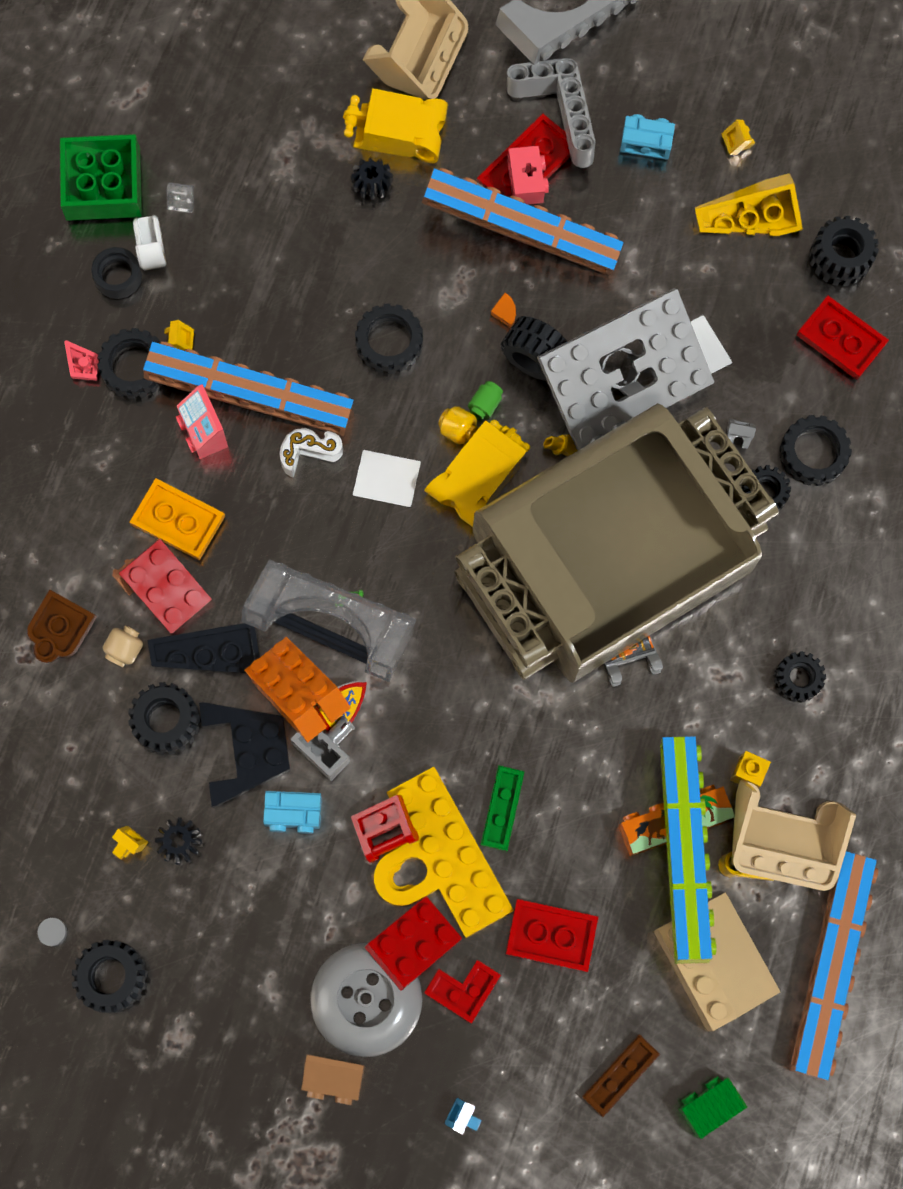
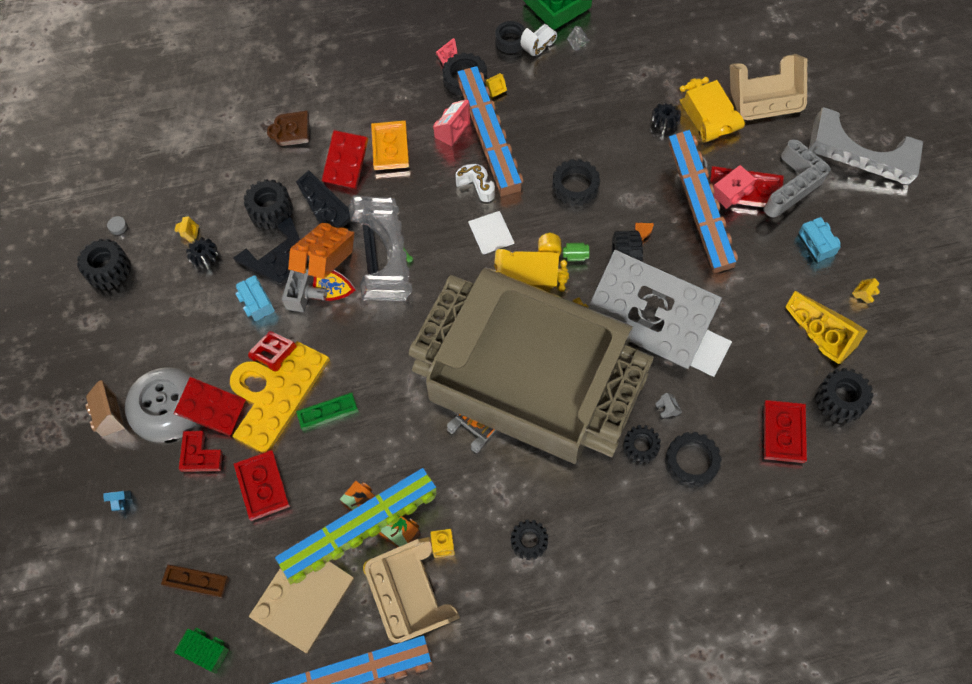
camera: 65 degrees right, 10 degrees down
tan head [103,625,143,667] -> none

